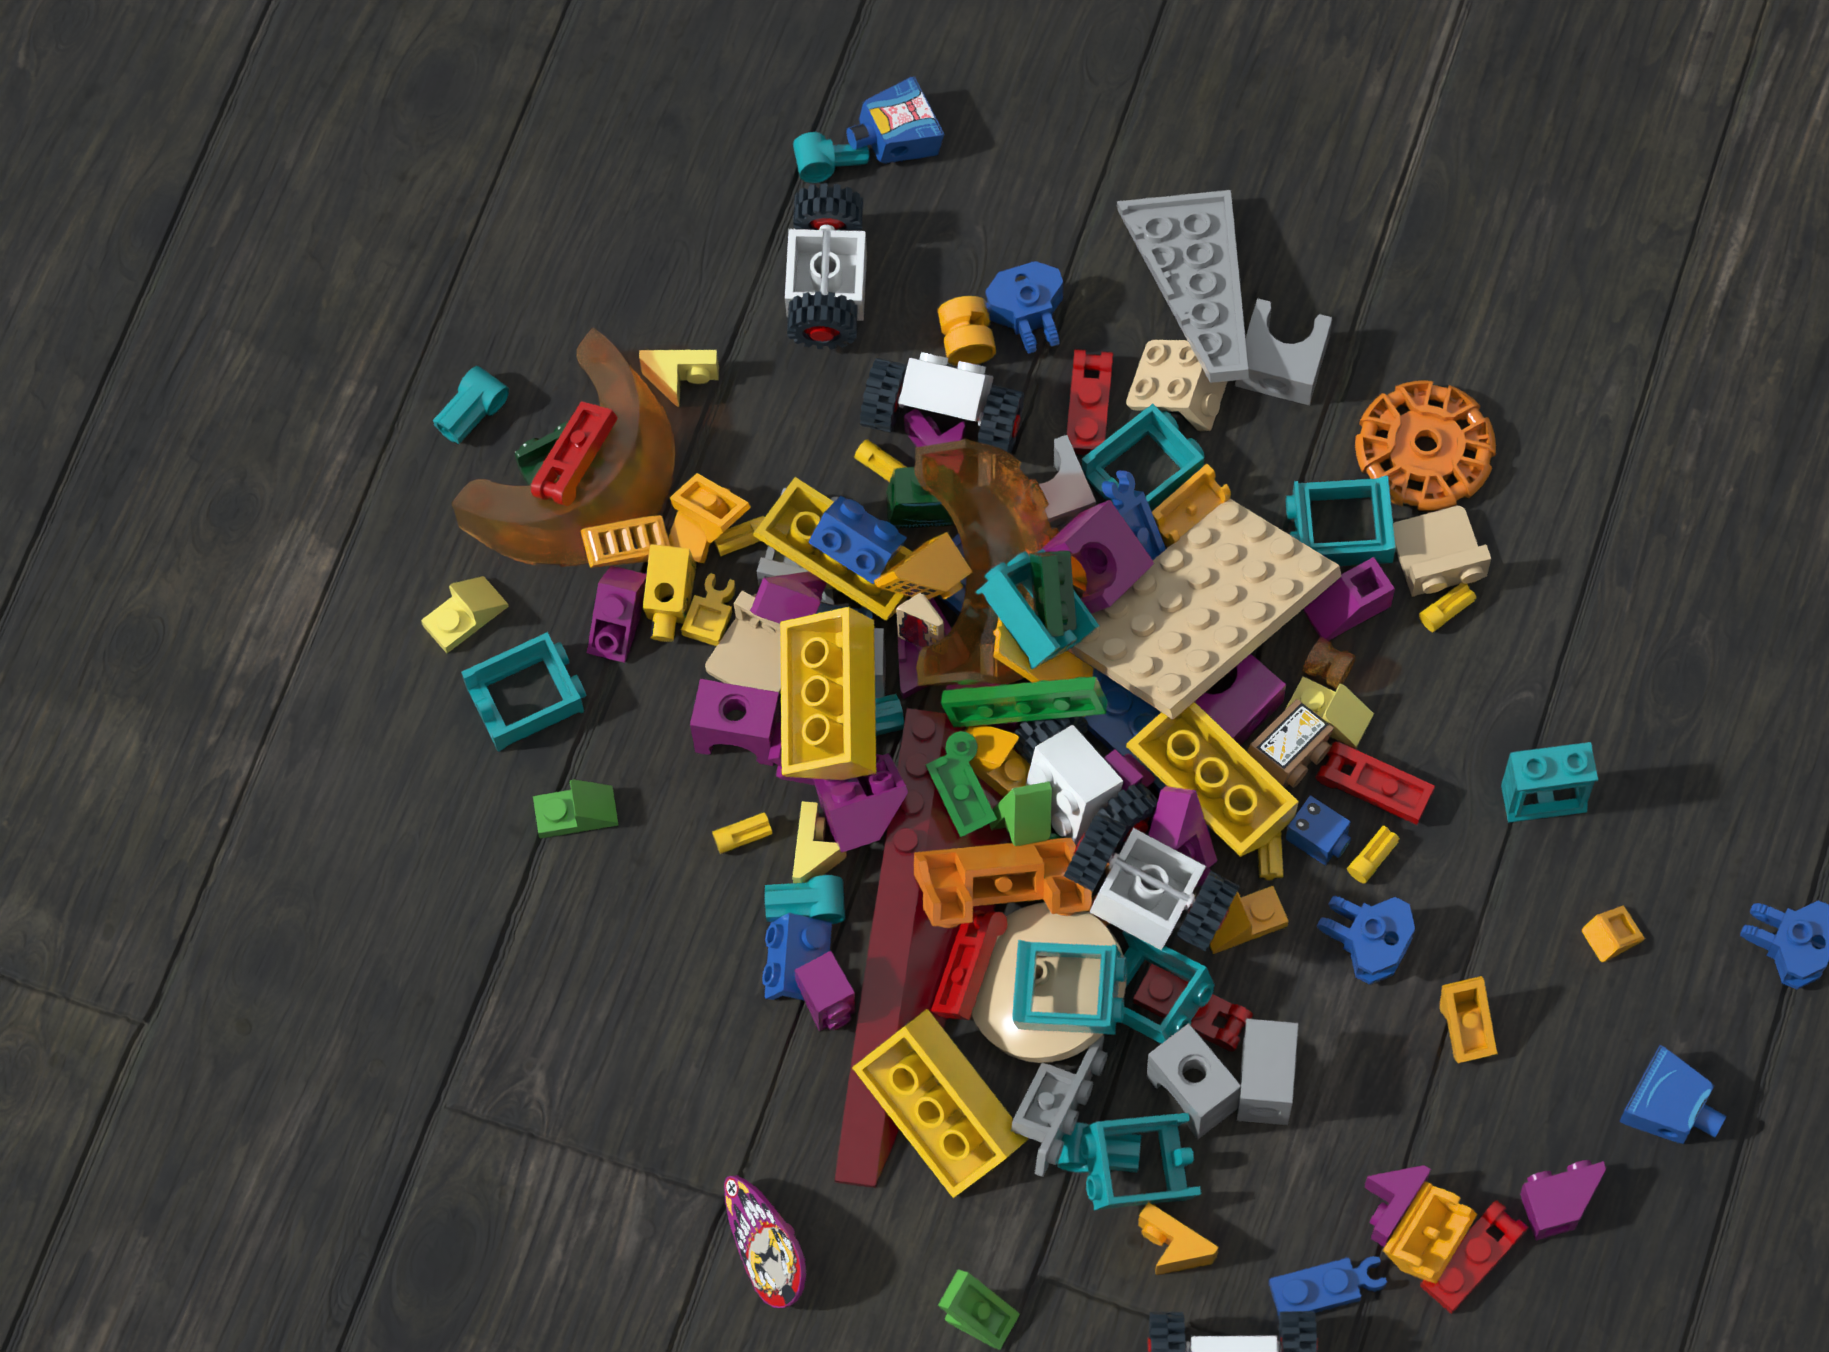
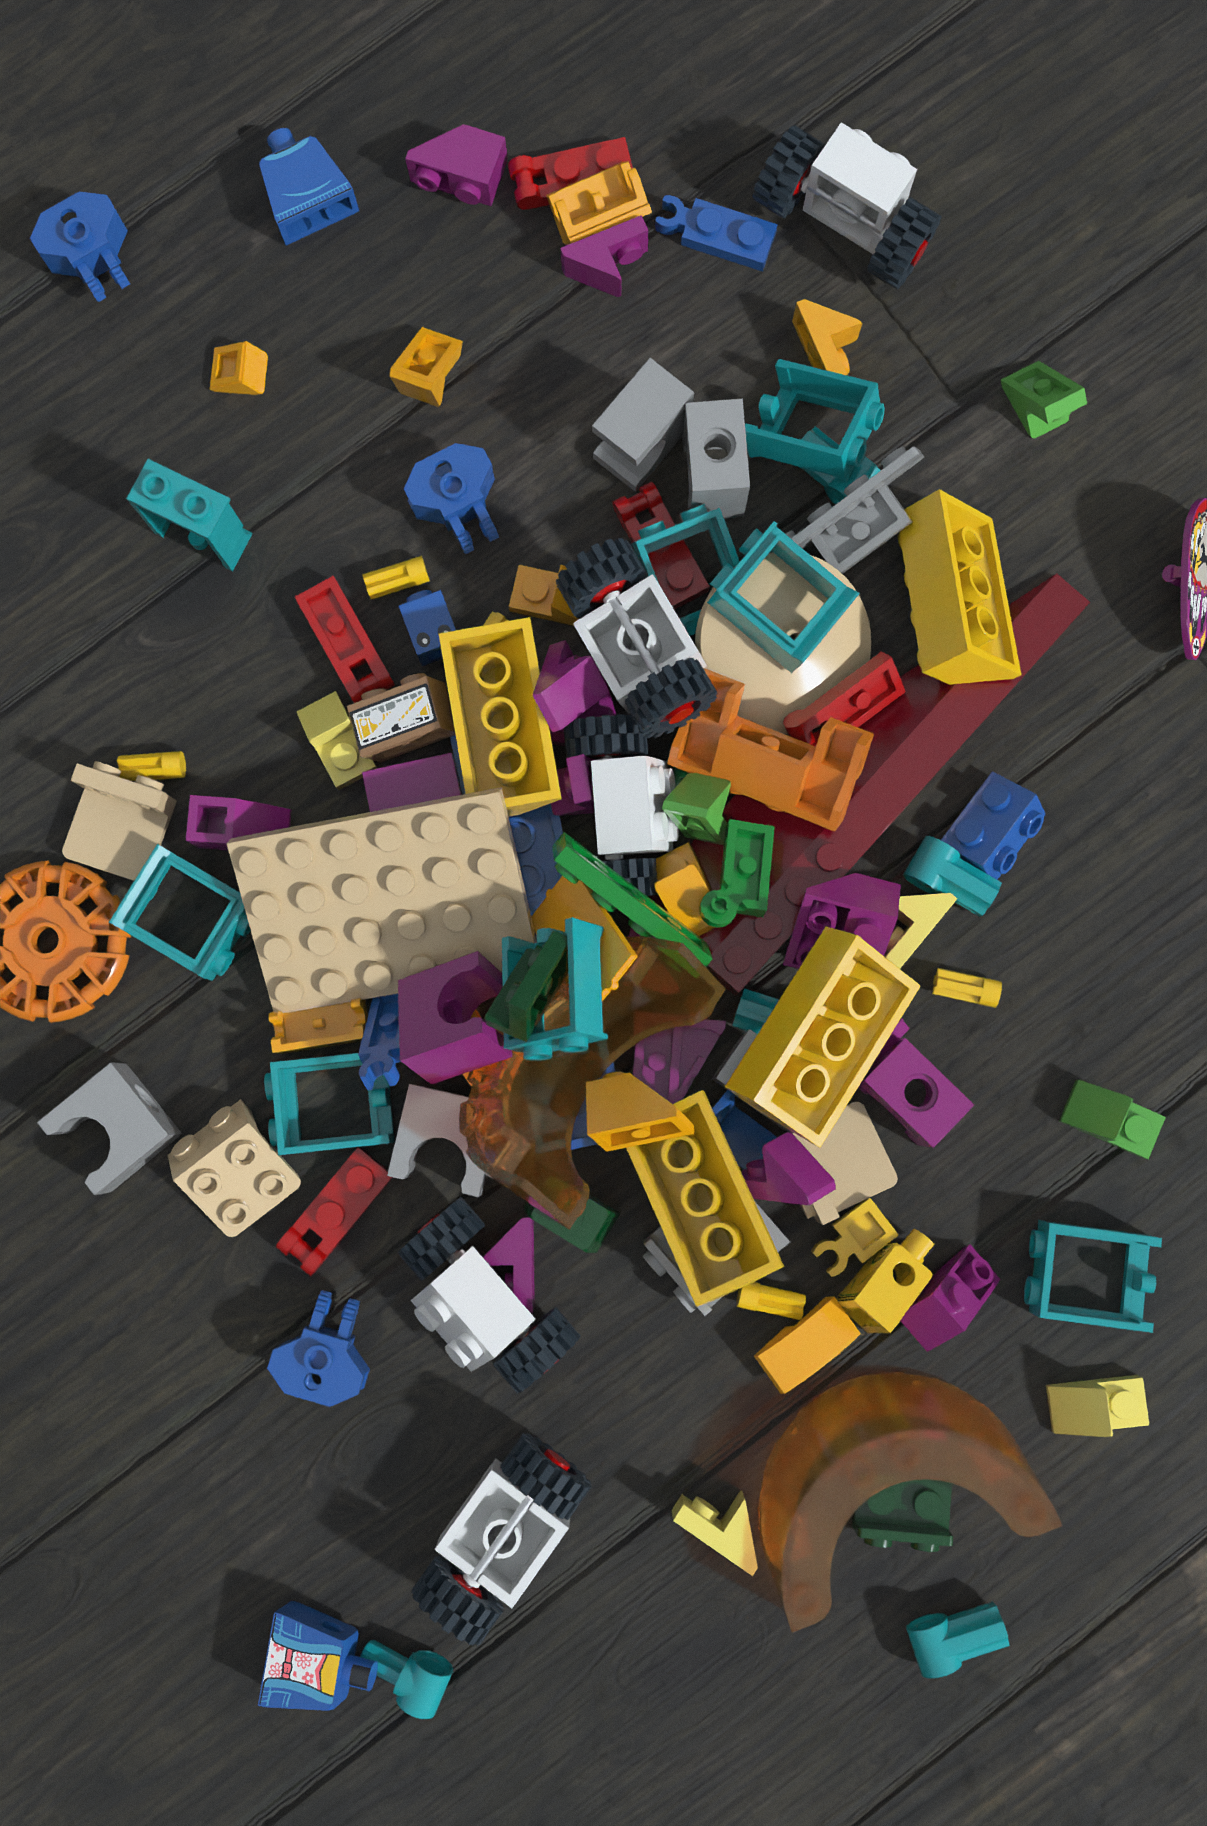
camera: 145 degrees left, 15 degrees up
red plate [531,401,618,506] -> none
light orange slope [581,515,670,568] -> none
light orange slope [670,473,751,543] -> none
magenta slope [795,951,855,1031] -> none
blue bracket [809,496,907,584] -> none
yellow piece [854,439,906,482] -> none
slope [896,592,945,655] -> none
light orange wheel [938,296,996,366] -> none
light grey wing [1117,190,1249,383] -> none
clear orange wheel [1302,637,1356,689] -> none

